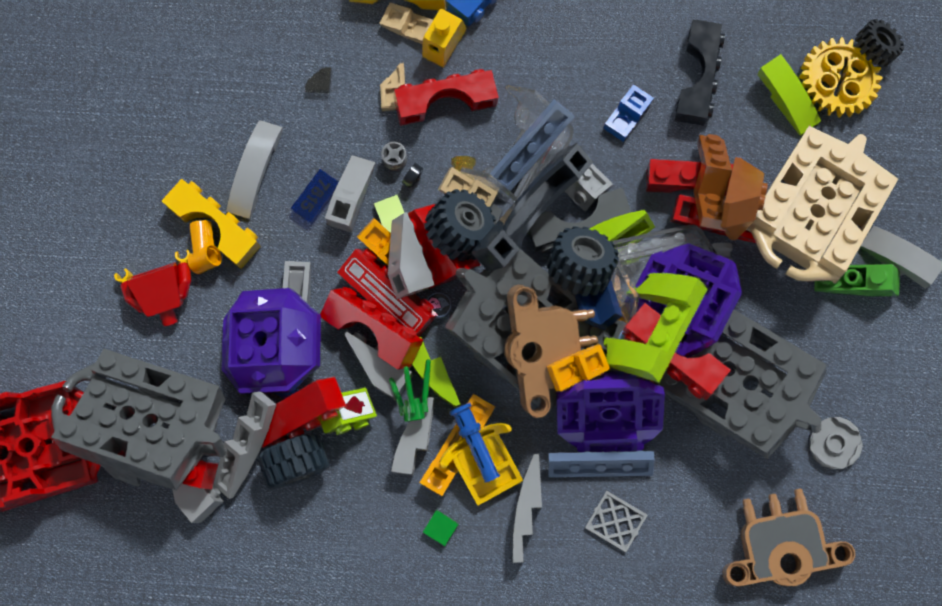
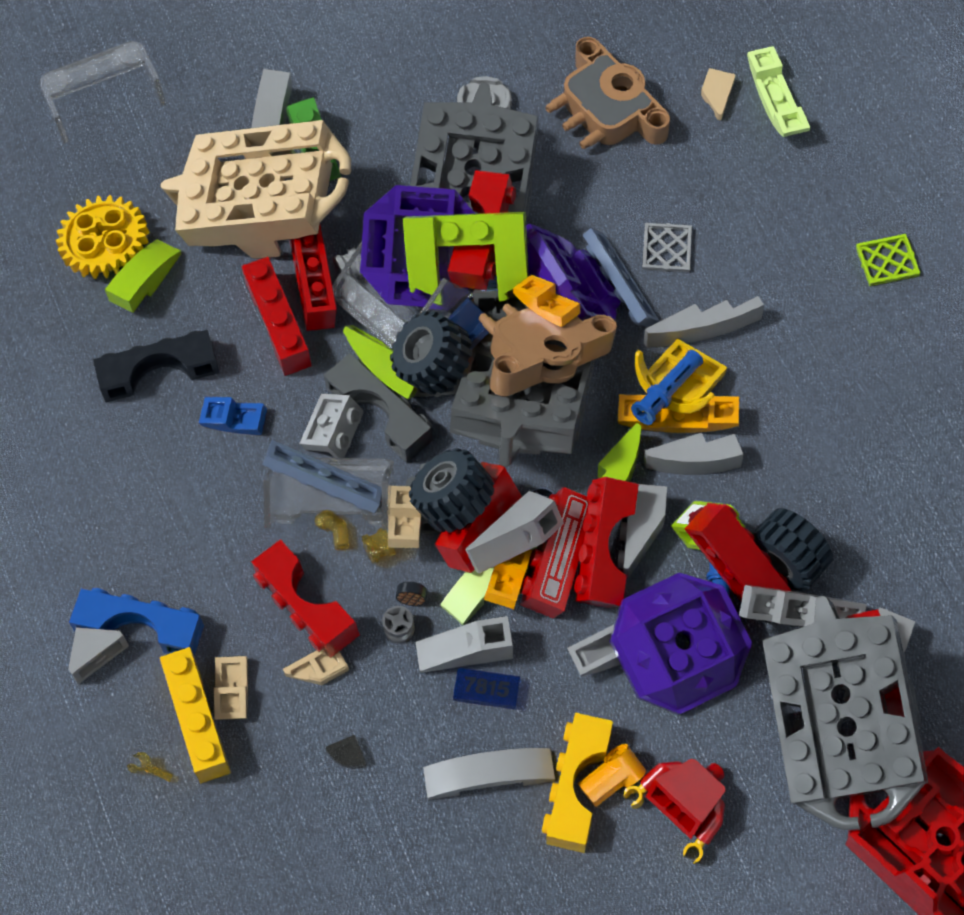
camera: 120 degrees left, 15 degrees down
green plant [389,359,431,422] -> none
yellow torso [422,9,466,68] -> none
green tile [423,510,459,546] -> none
black arch [471,143,593,272] -> none
dark orange bracket [694,134,732,231] -> none
dark orange wedge [720,157,768,241] -> none
black tyre [855,19,904,67] -> none
none -> clear yellow arm [315,510,350,550]

